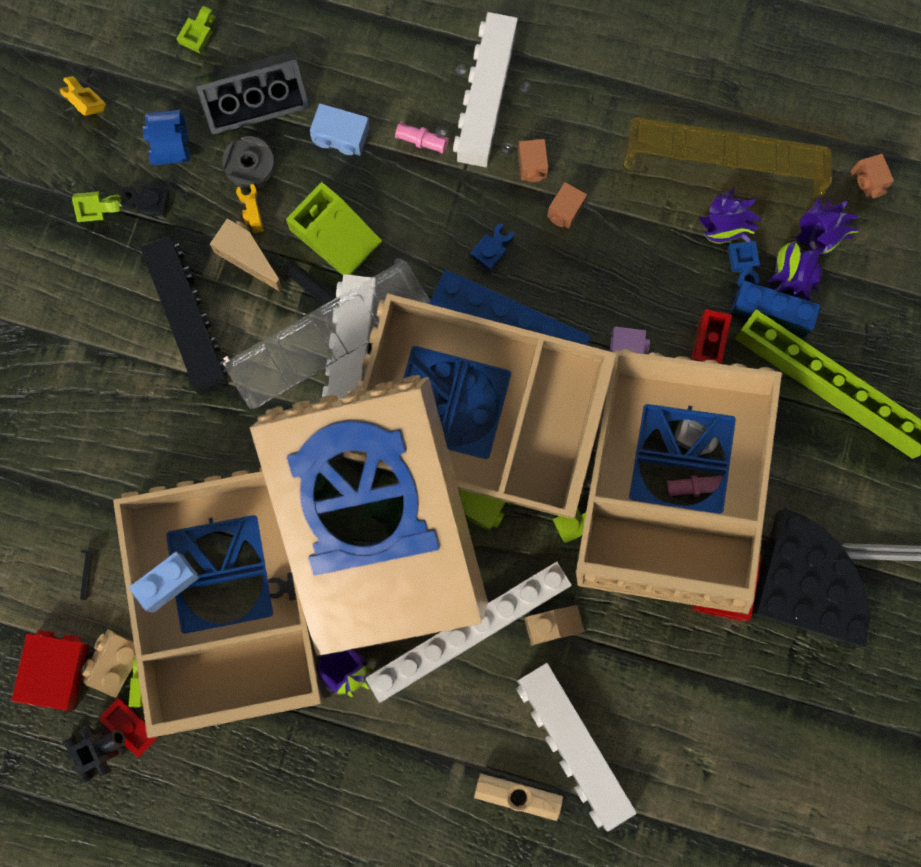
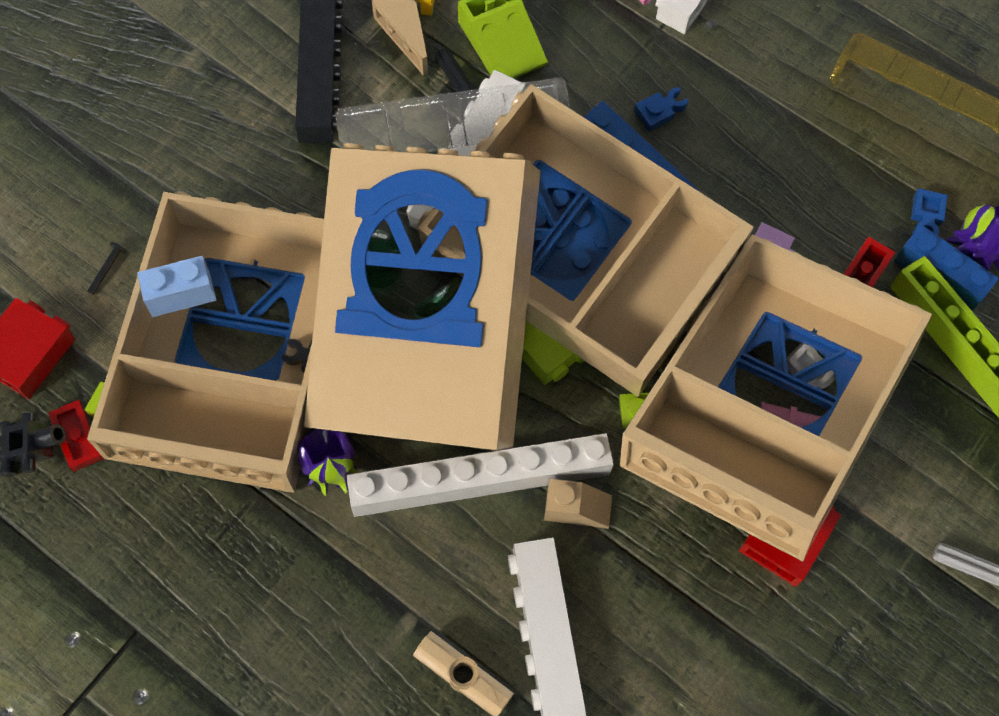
camera: 20 degrees right, 10 degrees down
tan bracket [81,629,136,698] -> none
nougat brick [518,139,548,182] -> none
nougat brick [547,182,587,229] -> none
dark purple hair [698,187,761,244] -> none
black brick [751,508,869,648] -> none

